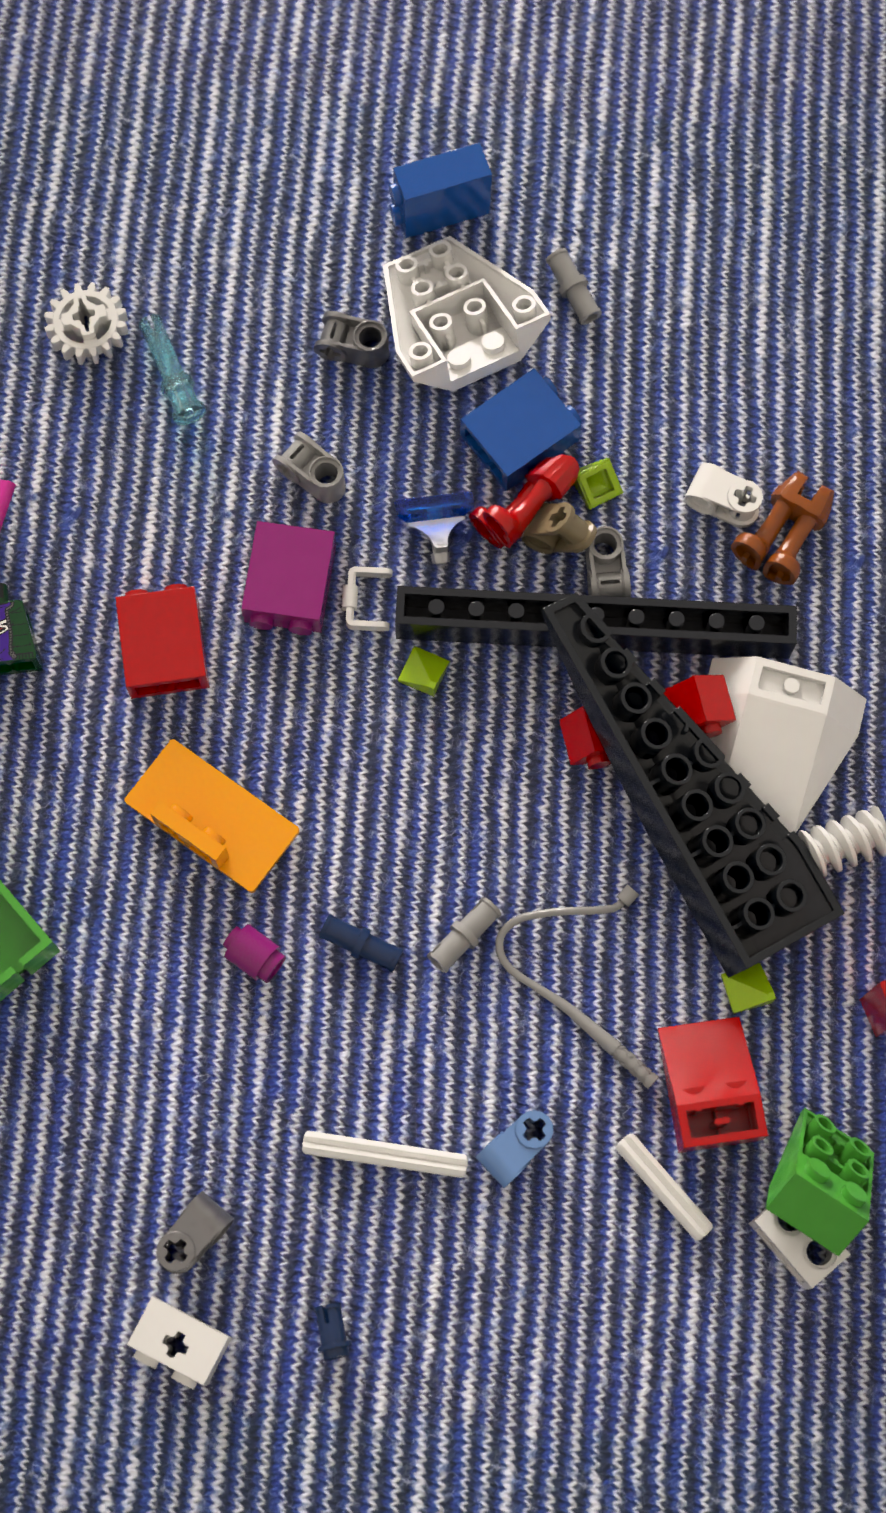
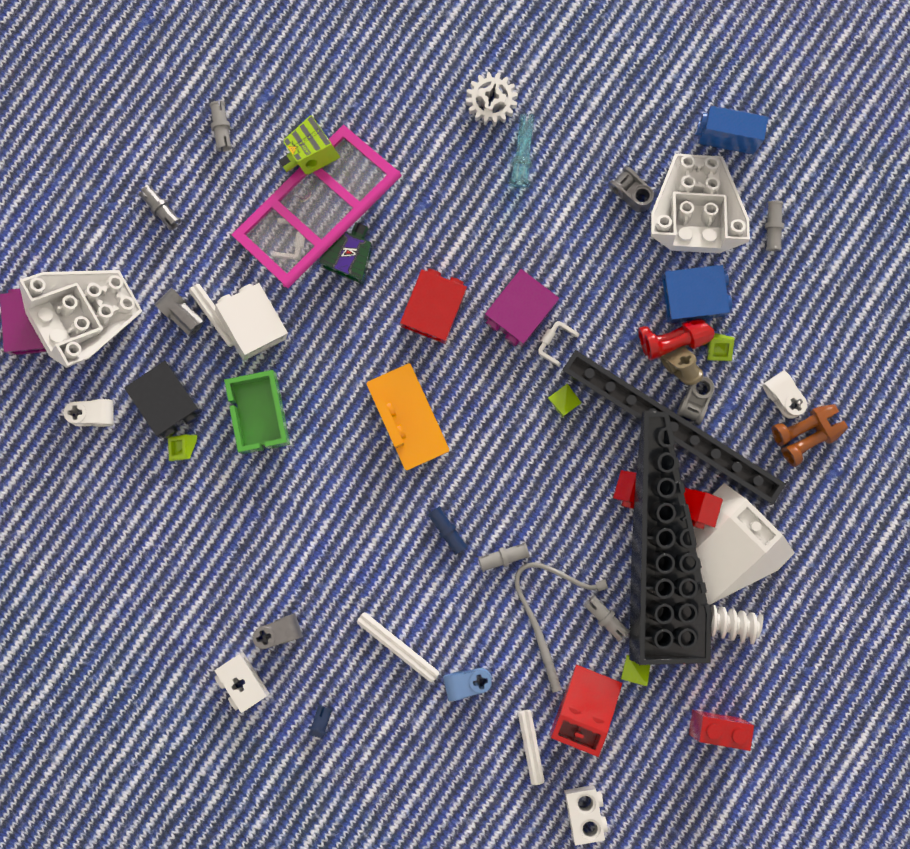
camera: 30 degrees right, 10 degrees up
magenta brick [223,924,286,983] -> none
light grey piece [272,432,346,504] -> none
clear blue piece [393,491,474,565] -> none
bright green slope [766,1107,874,1256] -> none
none -> light grey pin [584,595,629,642]

